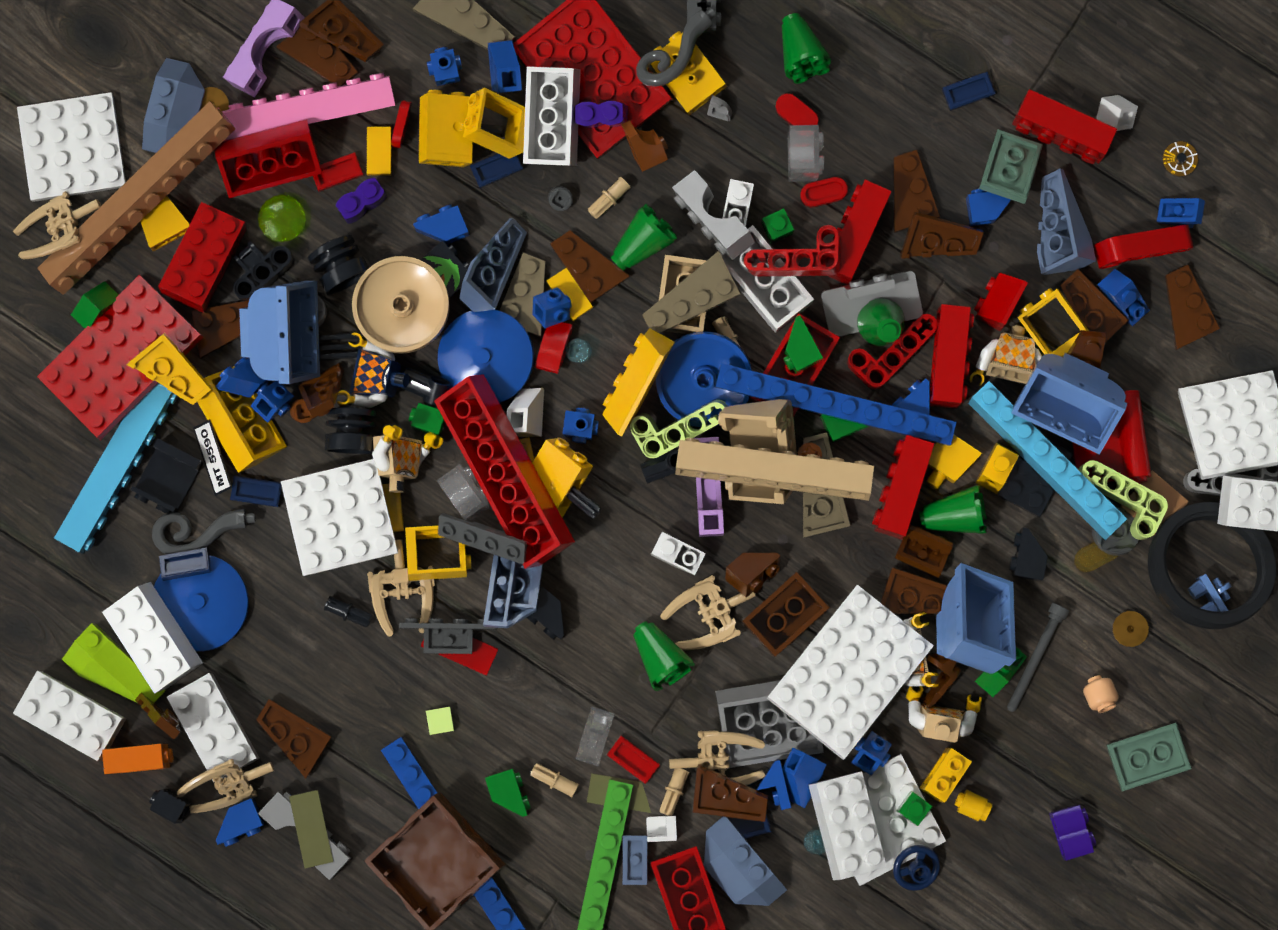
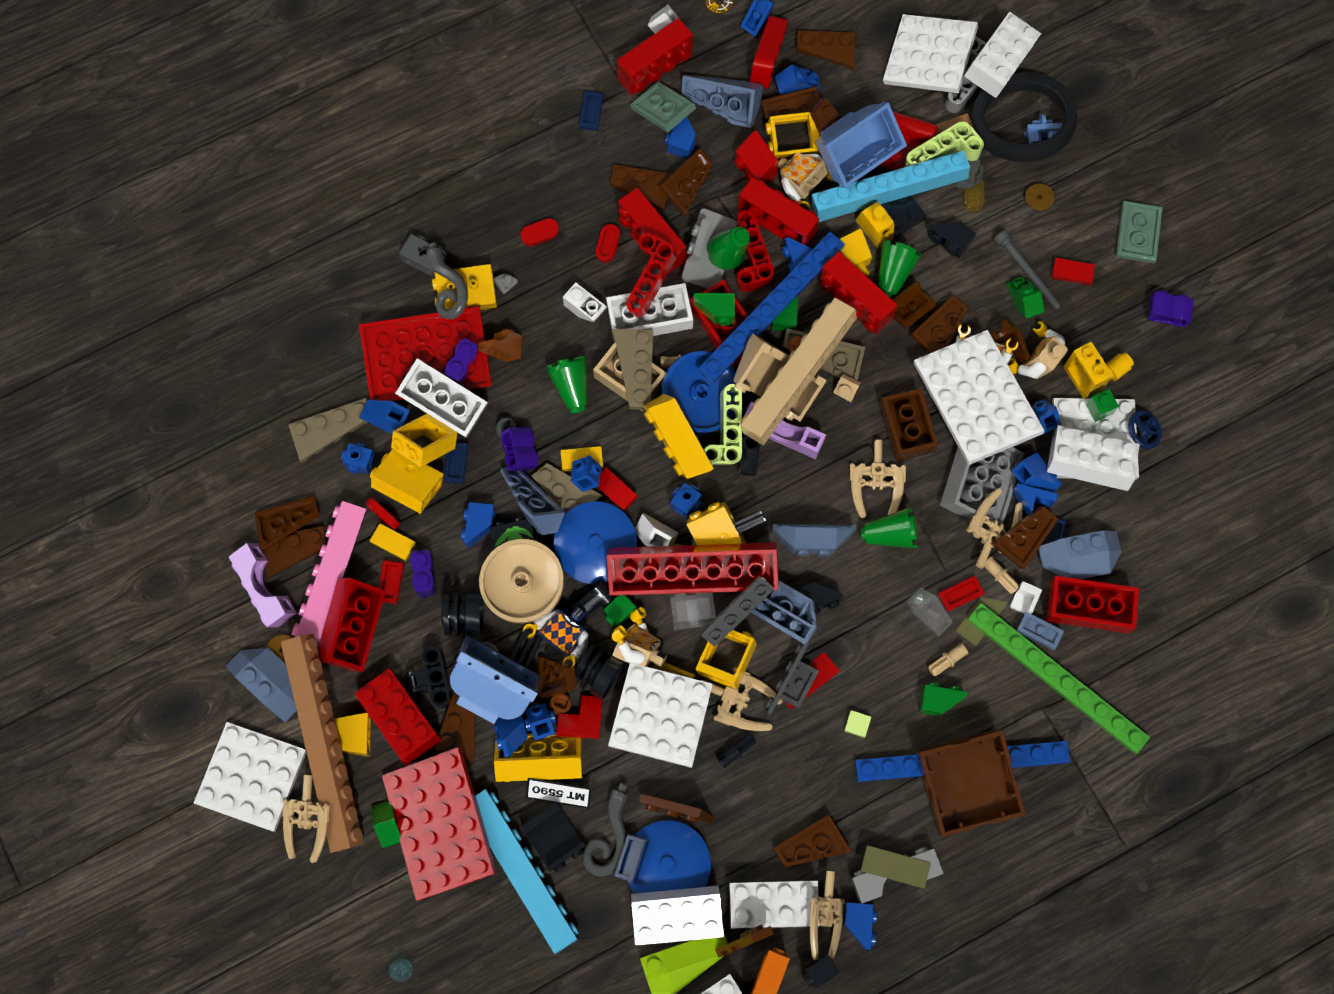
camera: 60 degrees left, 10 degrees down
yellow wing [126,333,212,405] -> none
dark blue tile [230,476,282,507] -> none
clear neon green dish [258,195,306,242] -> none
reddish brown wing [550,230,630,303] -> none
clear light blue tile [566,338,591,363] -> none
tan axle [588,177,631,219] -> none
white slope [651,532,706,575] -> none
light grey arch [672,170,755,260] -> none
reddish brown slope [725,553,781,598] -> none
green brick [761,208,794,244] -> none
green cone [782,13,831,84] -> none
clear brick [787,125,824,182] -> none
clear light blue tile [804,830,825,854] -> none
medium blue container [936,563,1016,674] -> none
light nougat head [1083,675,1119,713] -> none
none -> dark purple brick [501,427,539,471]
none -> red tile [557,695,603,739]
none -> reddish brown wing [640,794,713,825]
none -> sand blue wedge [771,524,856,557]
none -> tan plate [833,374,861,402]
none -> red tile [1052,258,1095,285]

